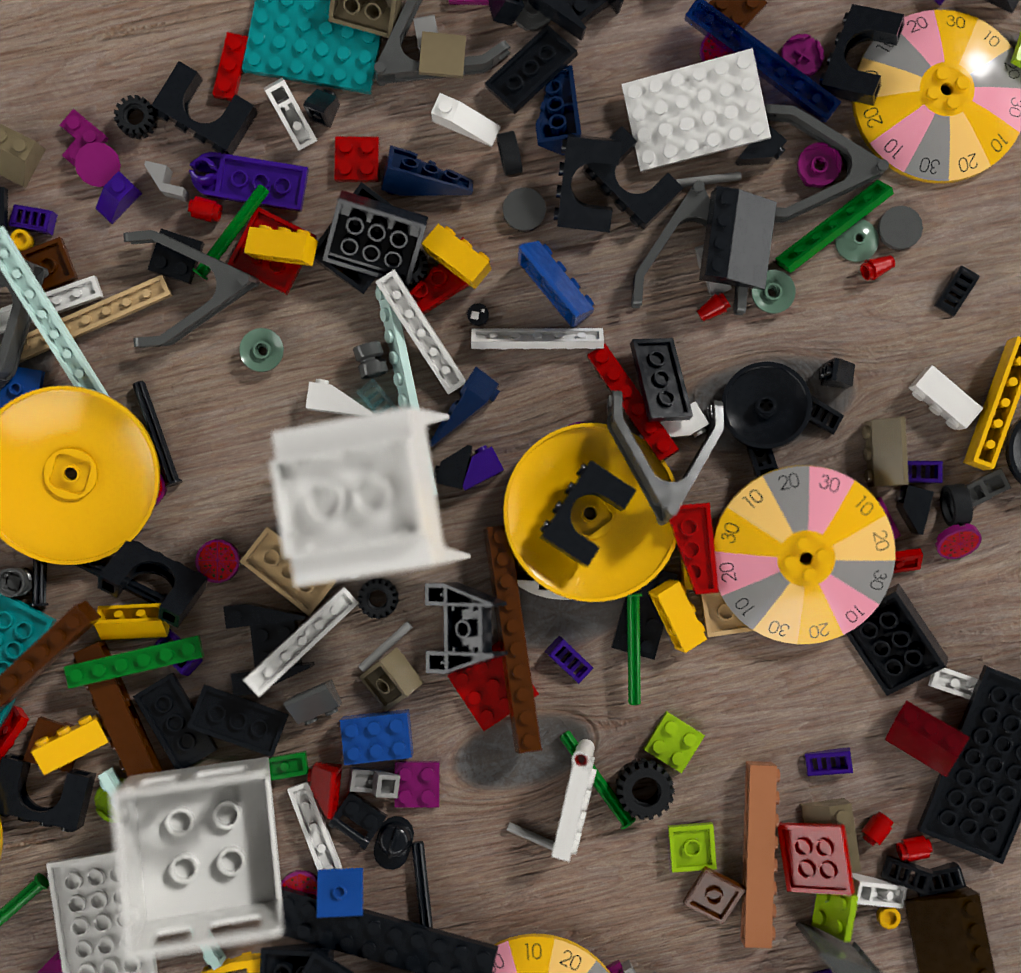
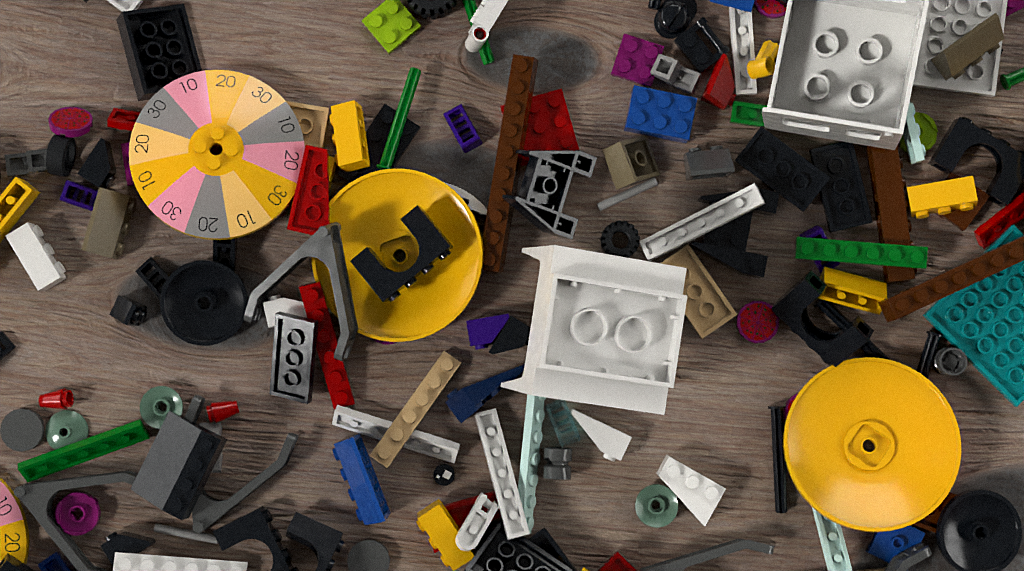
camera: 160 degrees left, 0 degrees up
none -> tan plate [369,351,461,469]
none -> white plate [455,492,499,551]
none -> white wedge [656,455,726,527]
none -> yellow piece [747,40,779,79]
none -> dark tan slope [931,13,1005,80]

